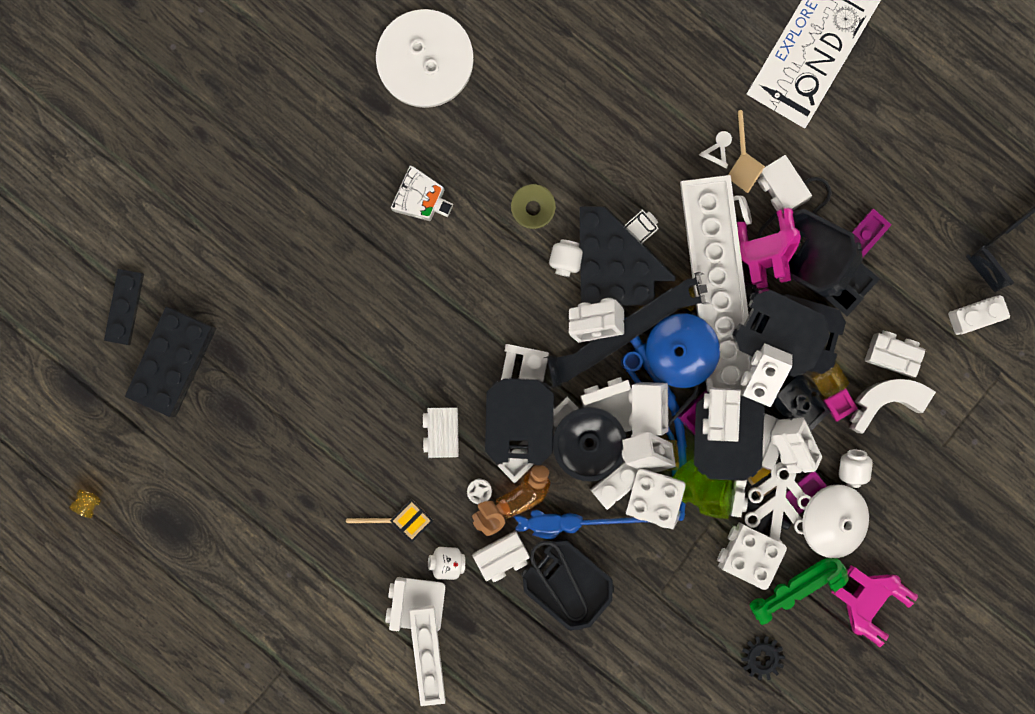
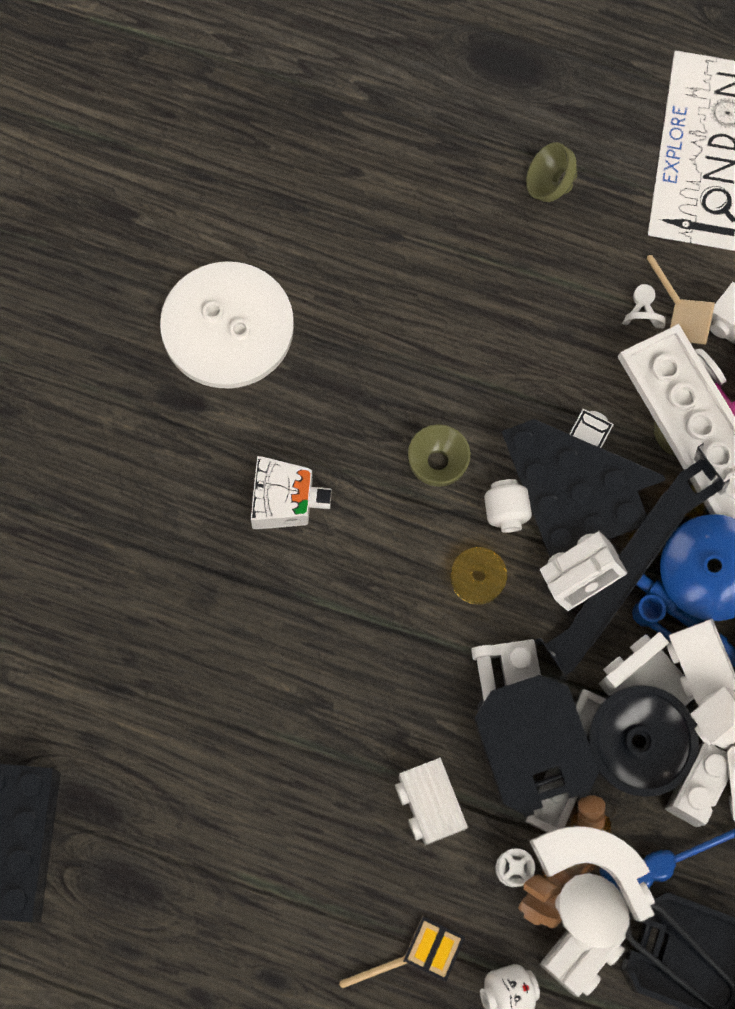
camera: 25 degrees left, 15 degrees down
none -> clear yellow piece [450,547,507,604]
none -> olive piece [526,143,577,202]
none -> white arch [530,827,655,922]
none -> white dish [555,873,629,950]

